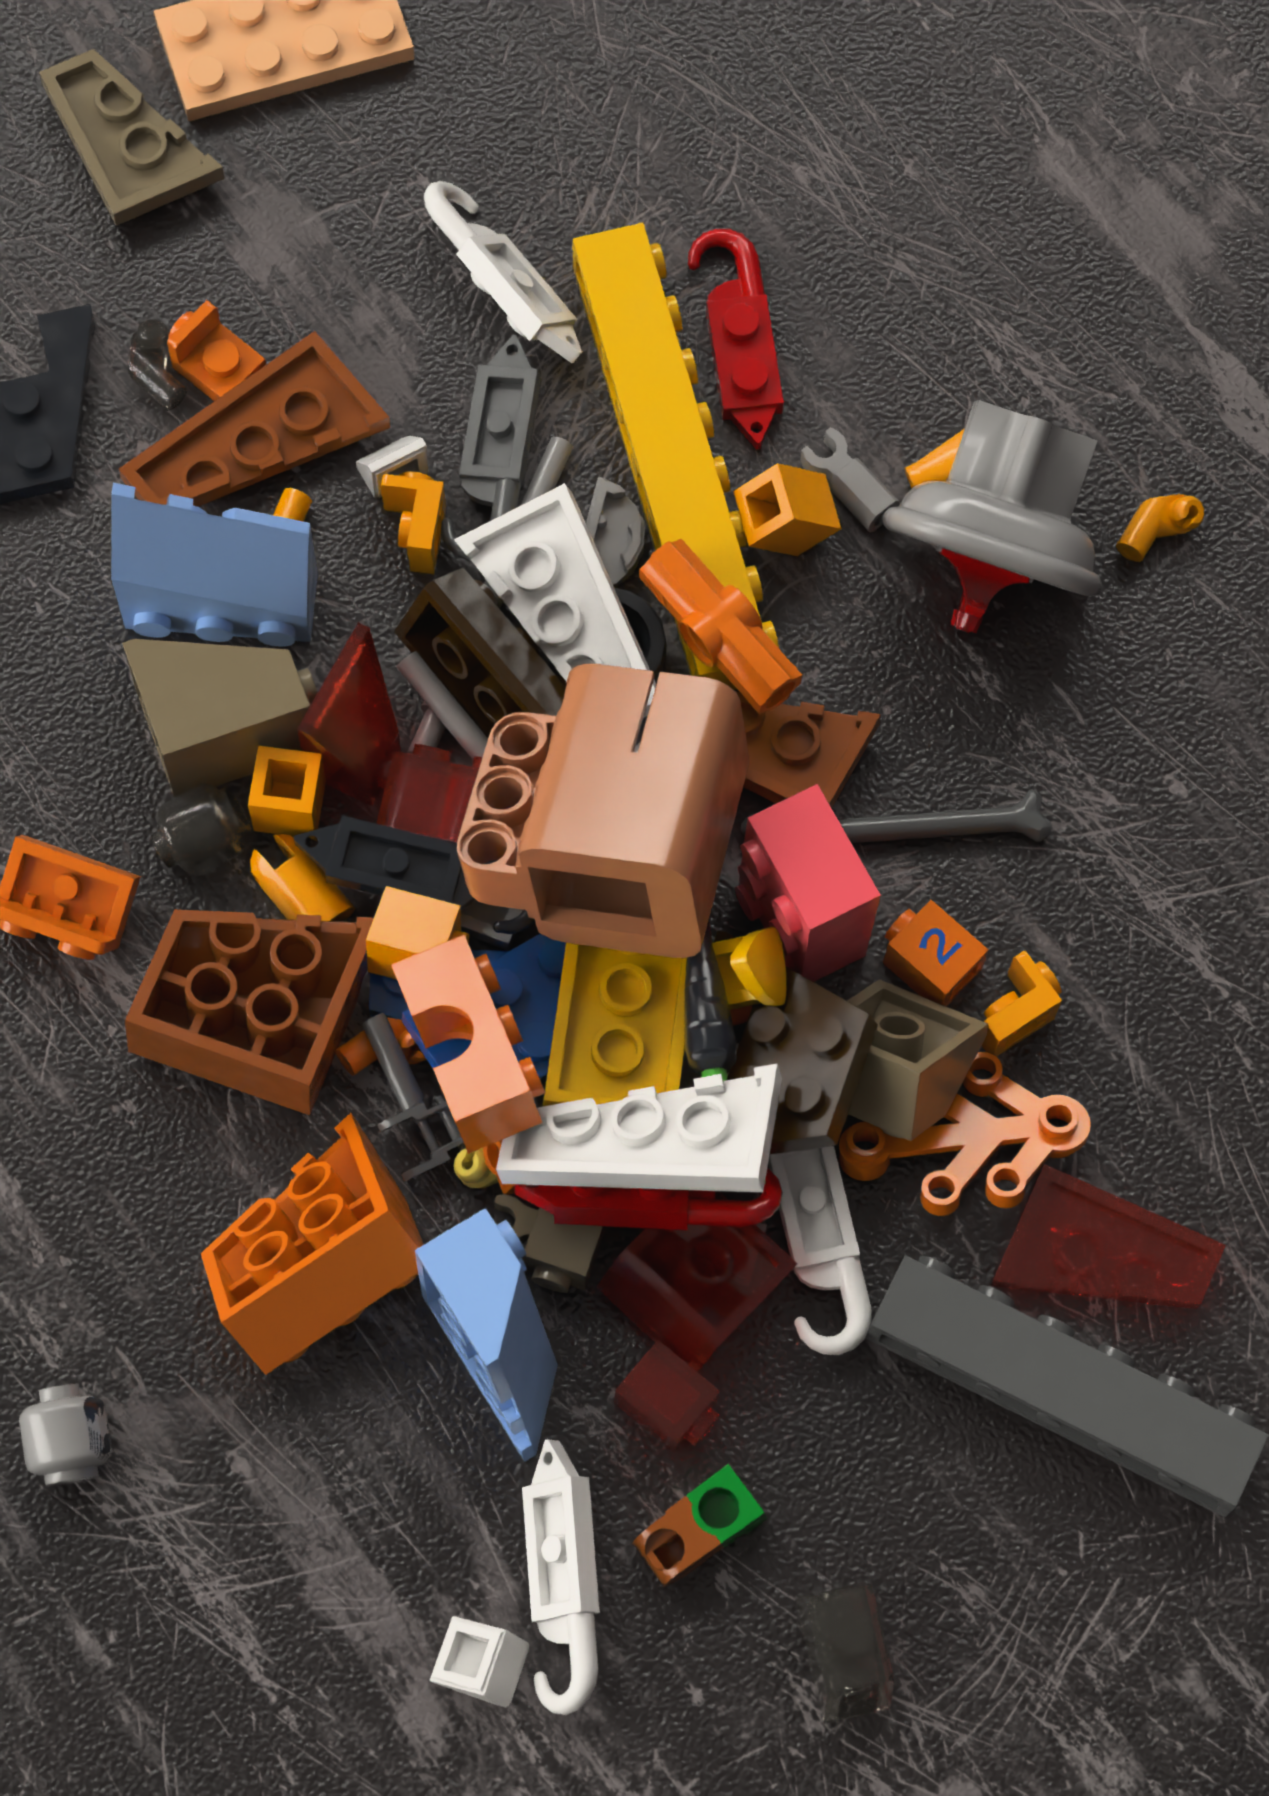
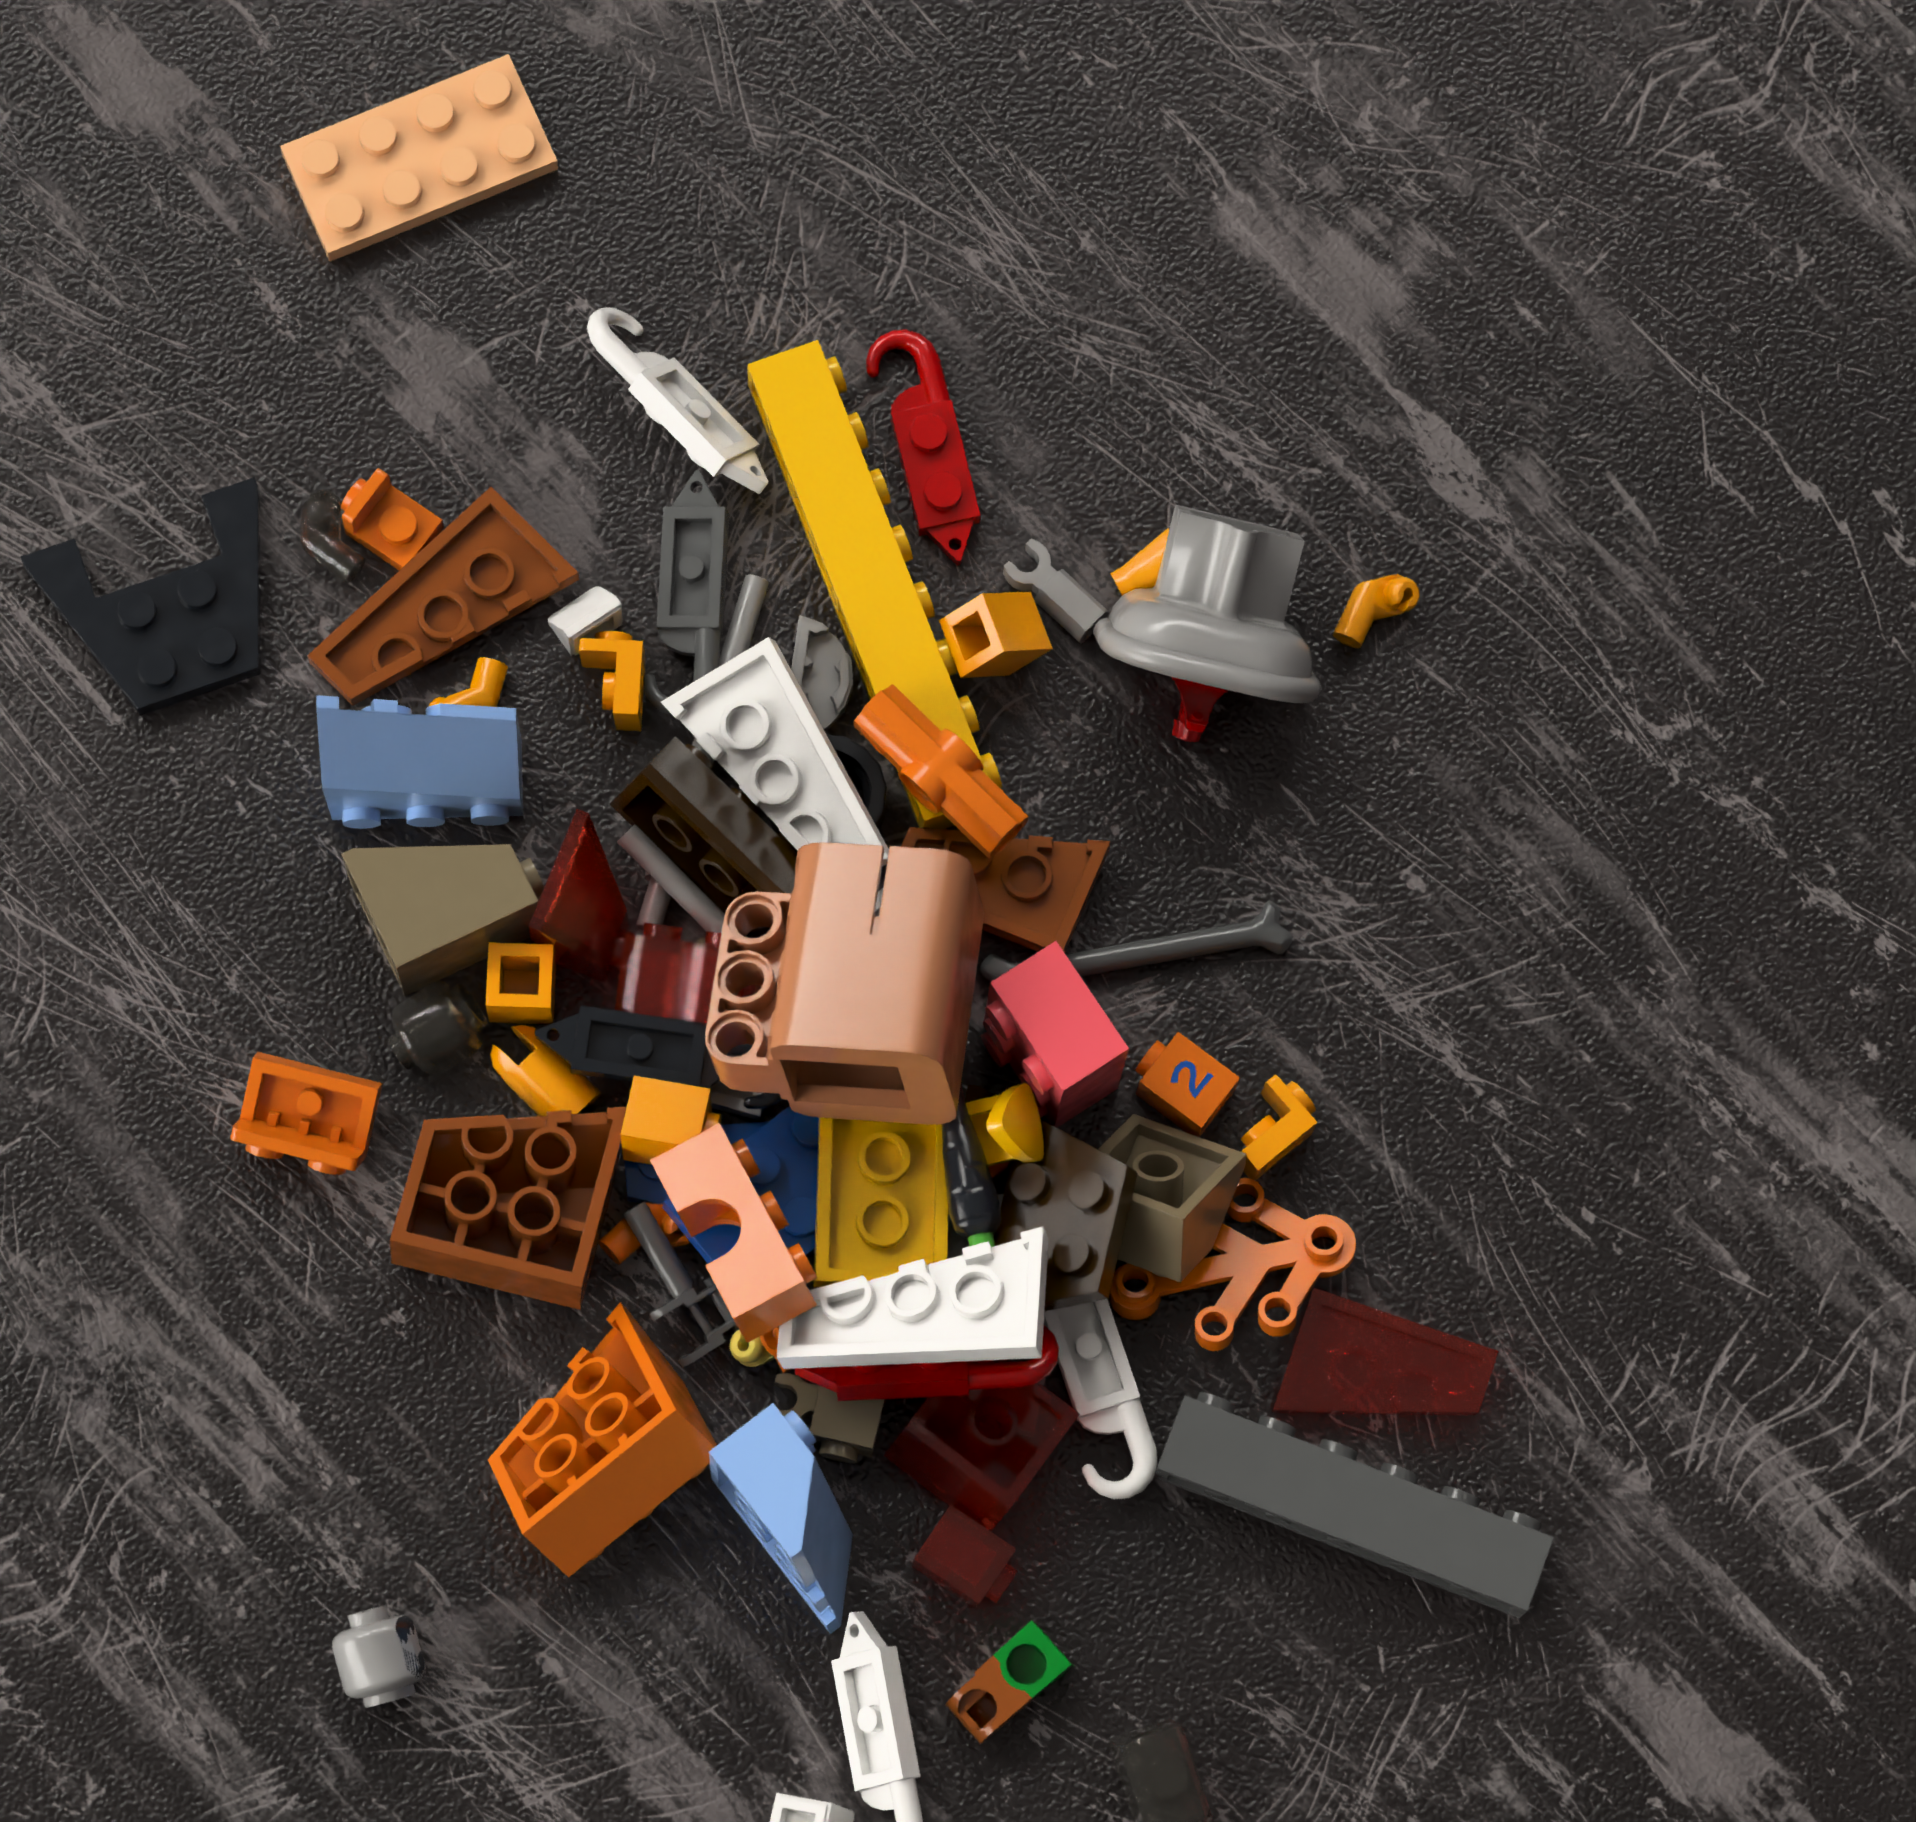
camera: 10 degrees left, 5 degrees up
dark tan wing [39,49,225,226] -> none

